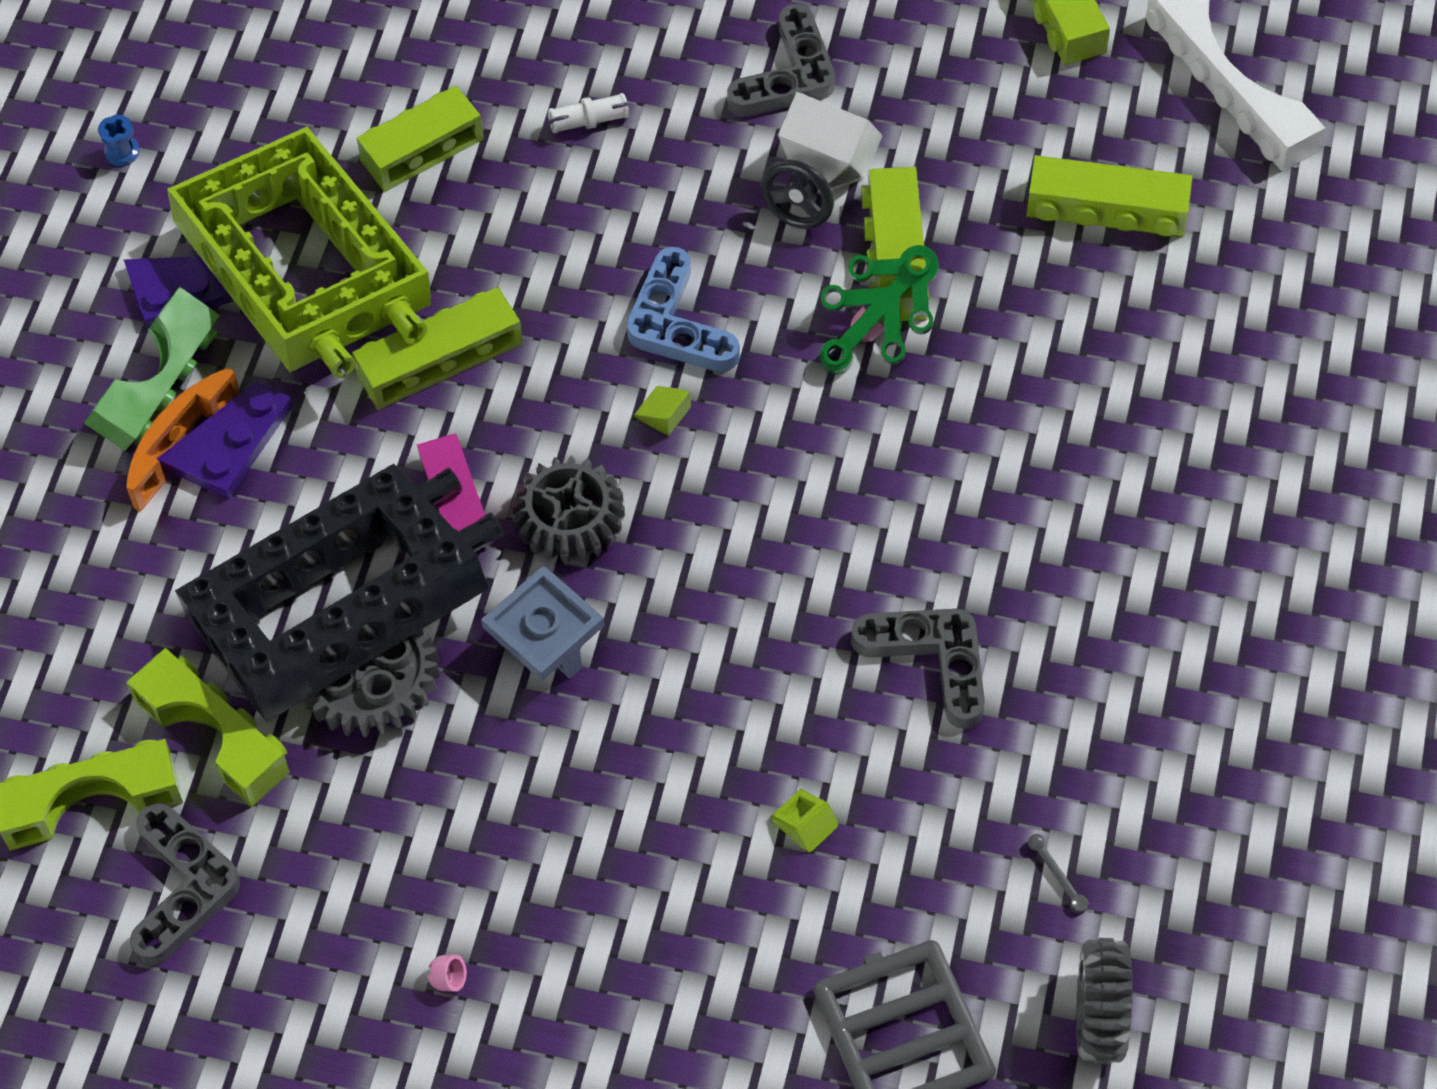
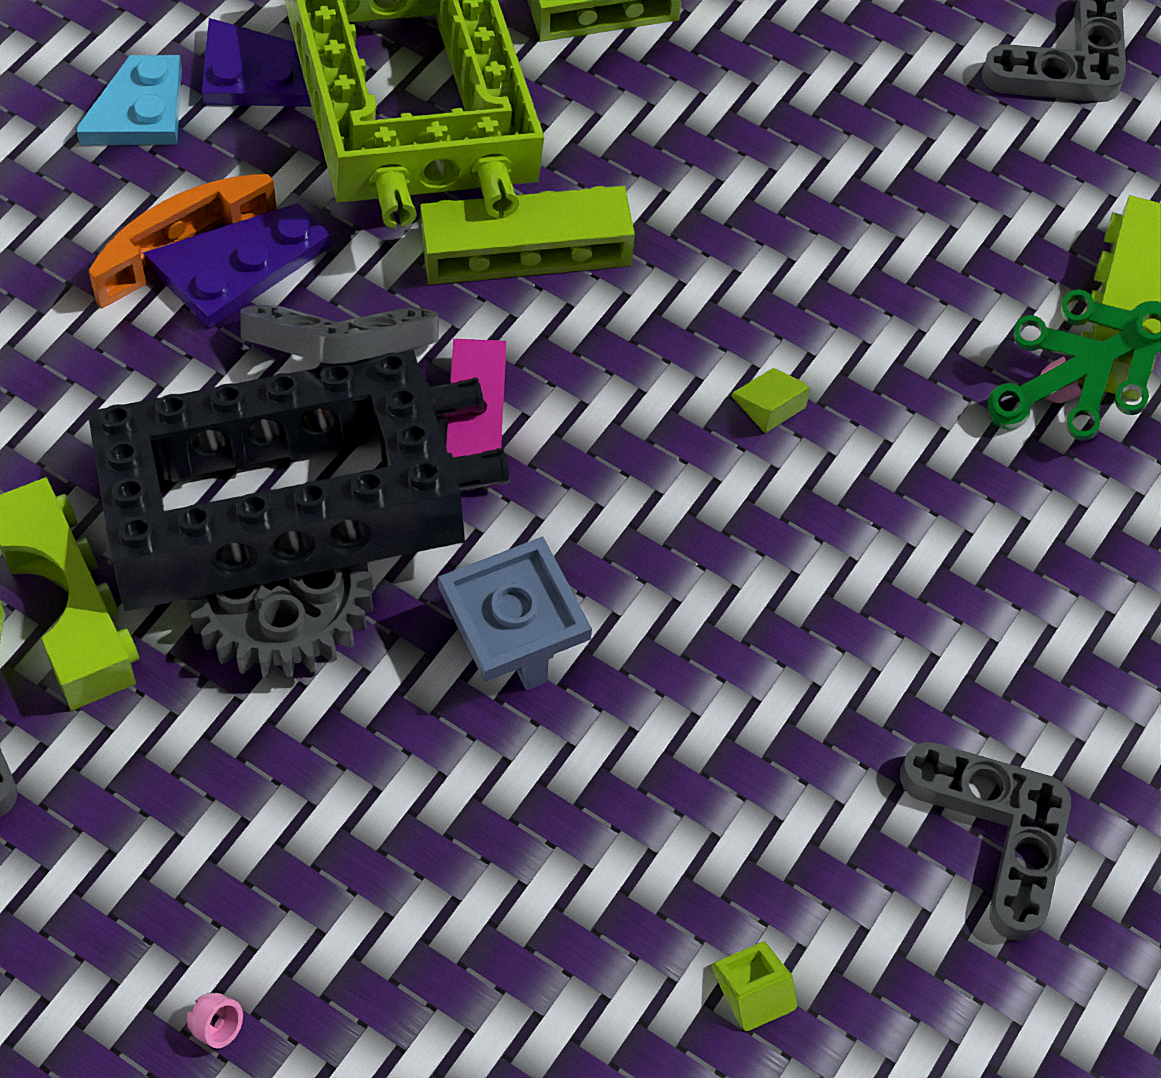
camera: 15 degrees right, 0 degrees up
bright green arch [84,287,220,451] -> none
dark grey gear [511,455,625,565] -> none
white pin [548,93,629,133] -> none
medium blue beam [627,247,740,372] -> none
white piece [761,92,883,229] -> none
none -> medium azure wing [77,55,182,145]
none -> dark grey beam [240,305,439,364]

